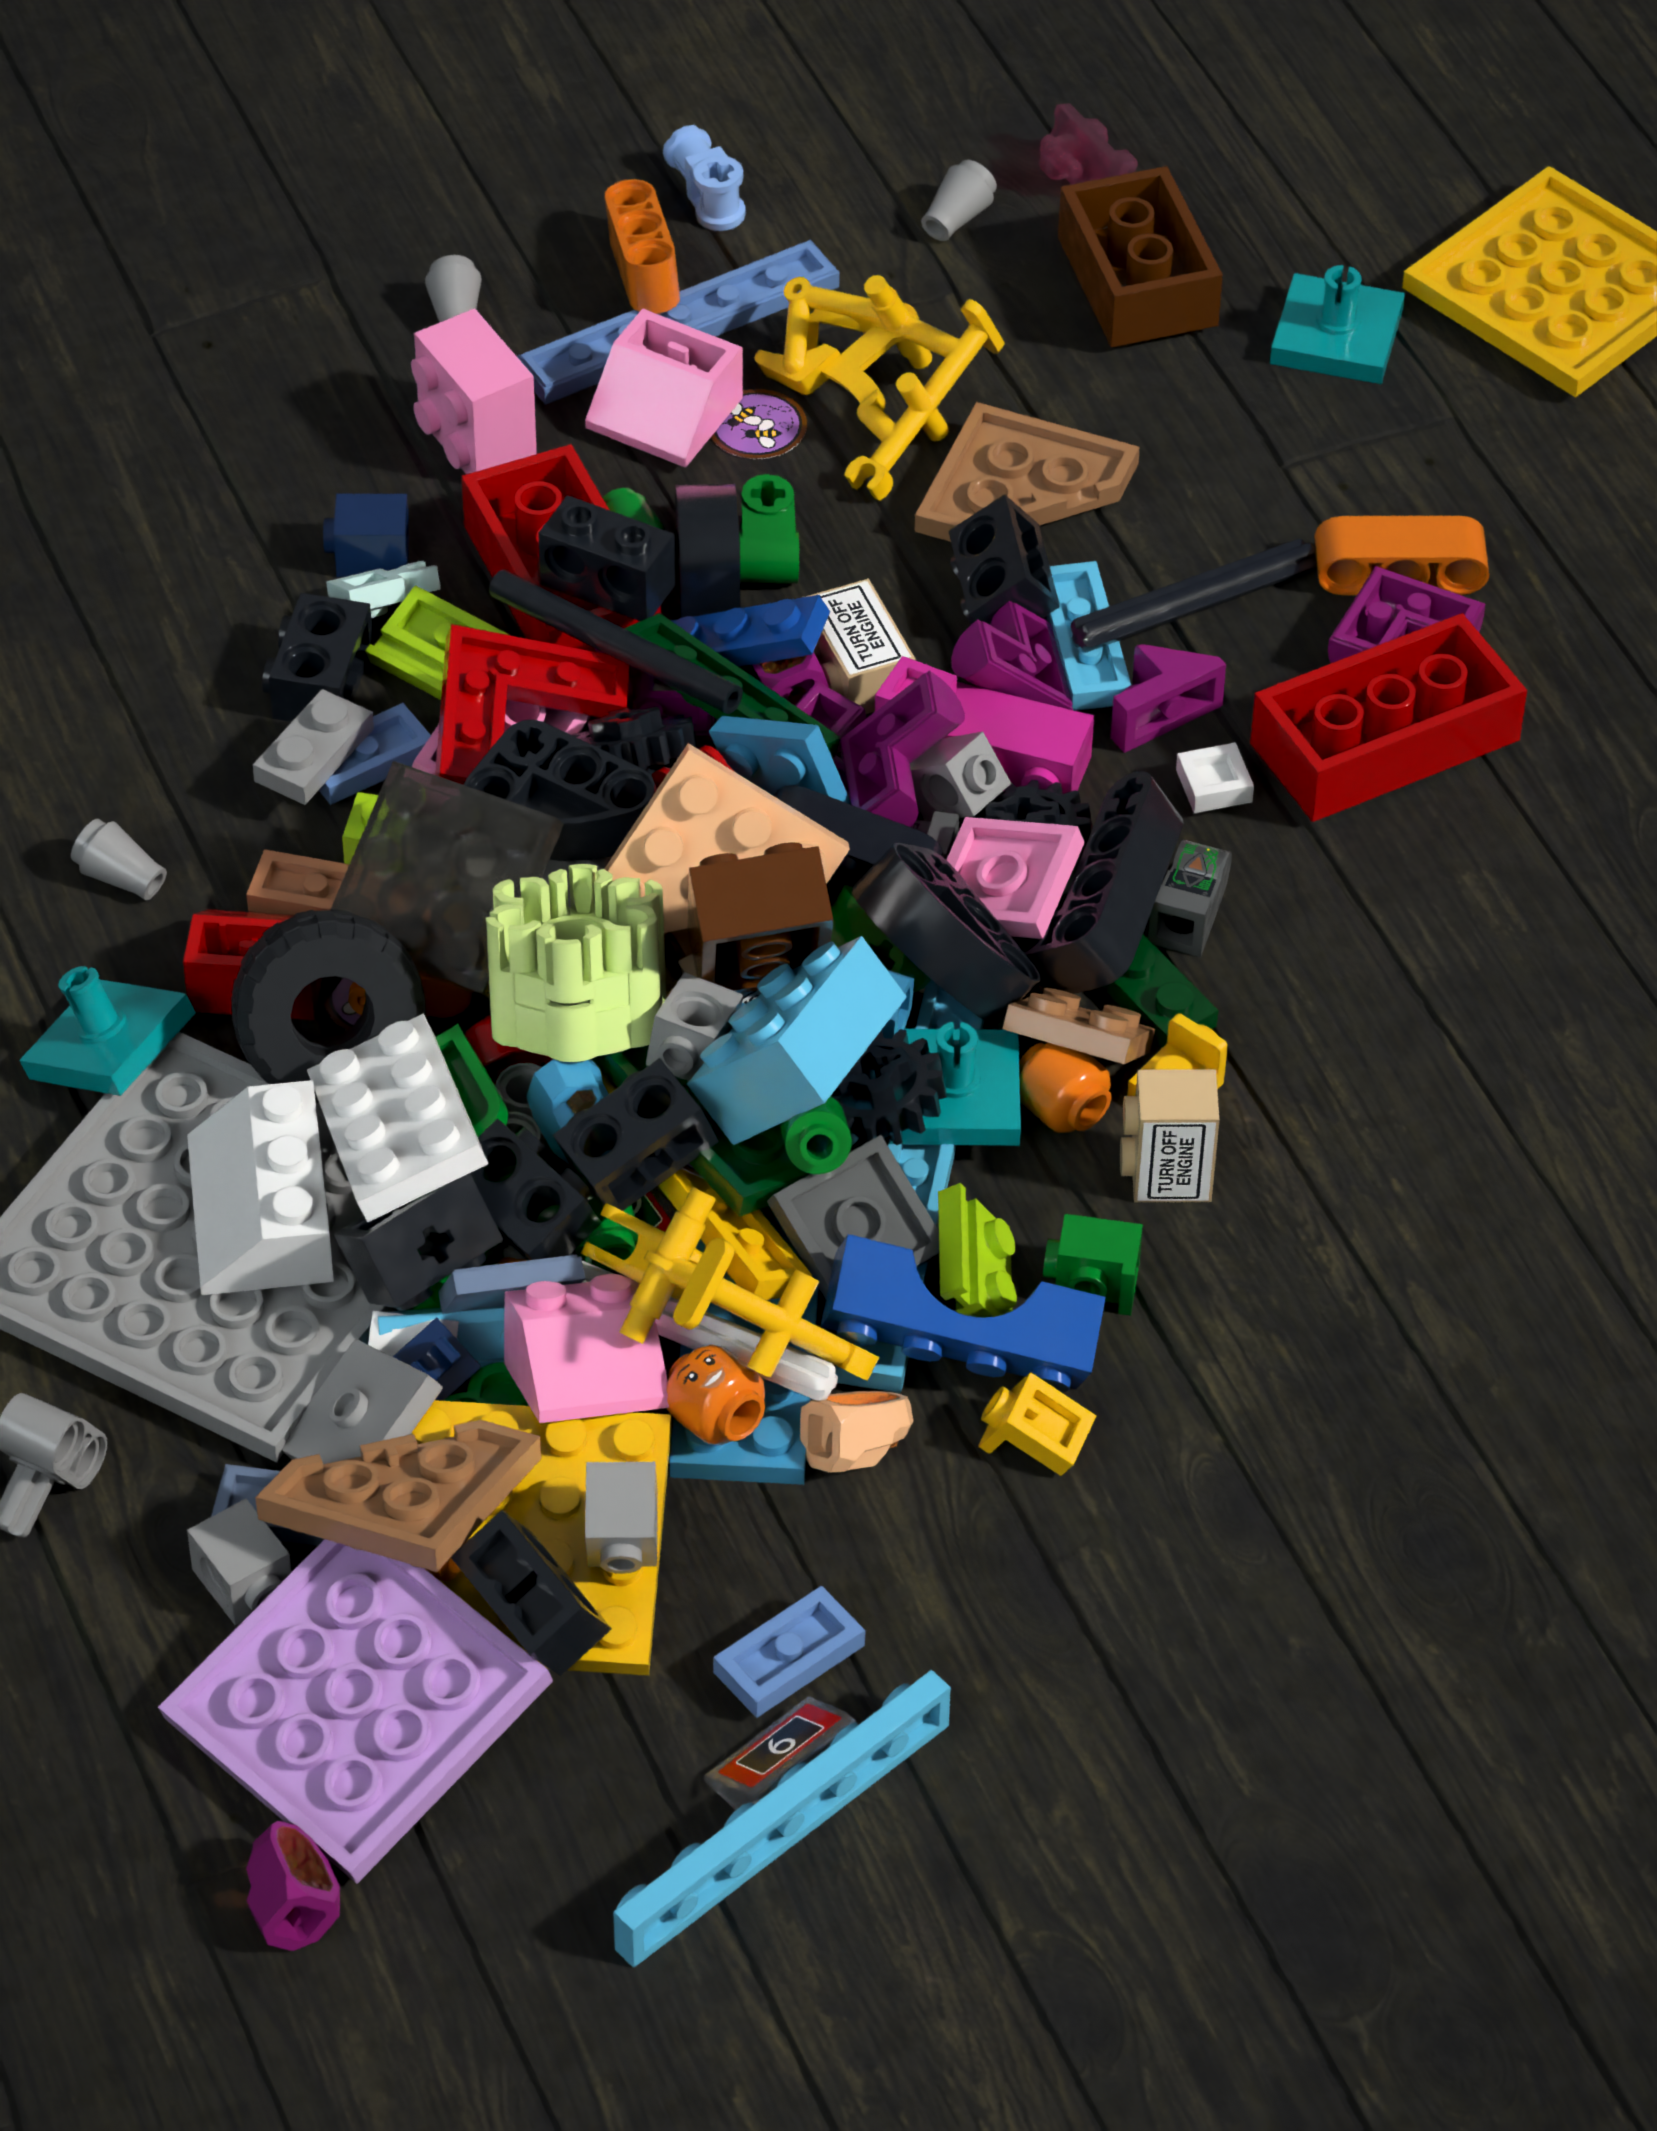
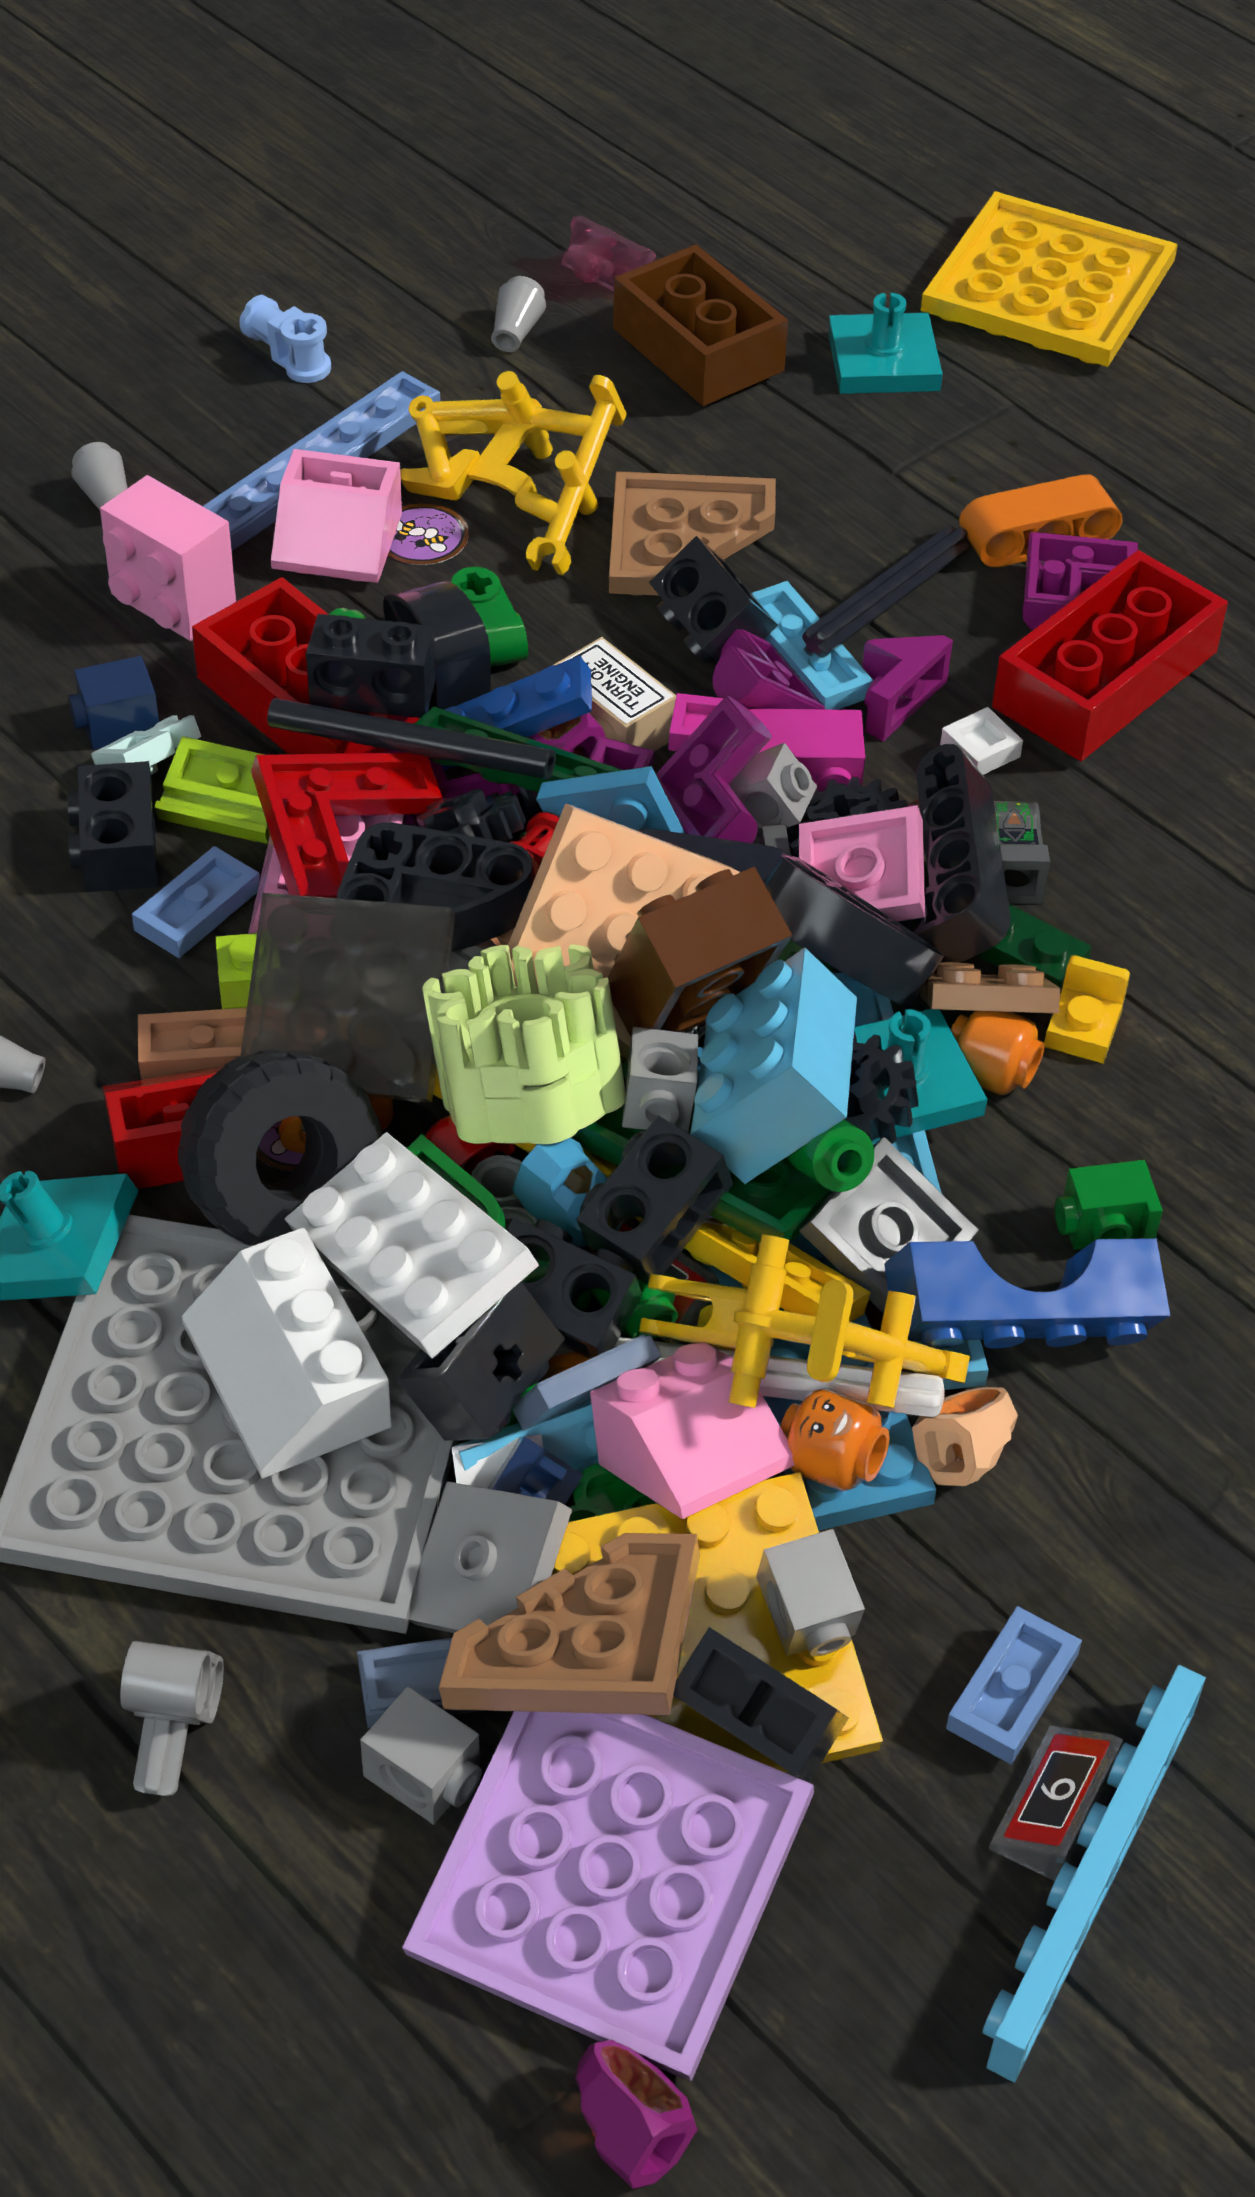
camera: 20 degrees left, 0 degrees up
light grey plate [253,689,374,805] -> none
orange beam [605,179,680,314] -> none
lime plate [938,1183,1017,1318] -> none
yellow bracket [978,1372,1096,1476] -> none
brick [1120,1069,1219,1202] -> none

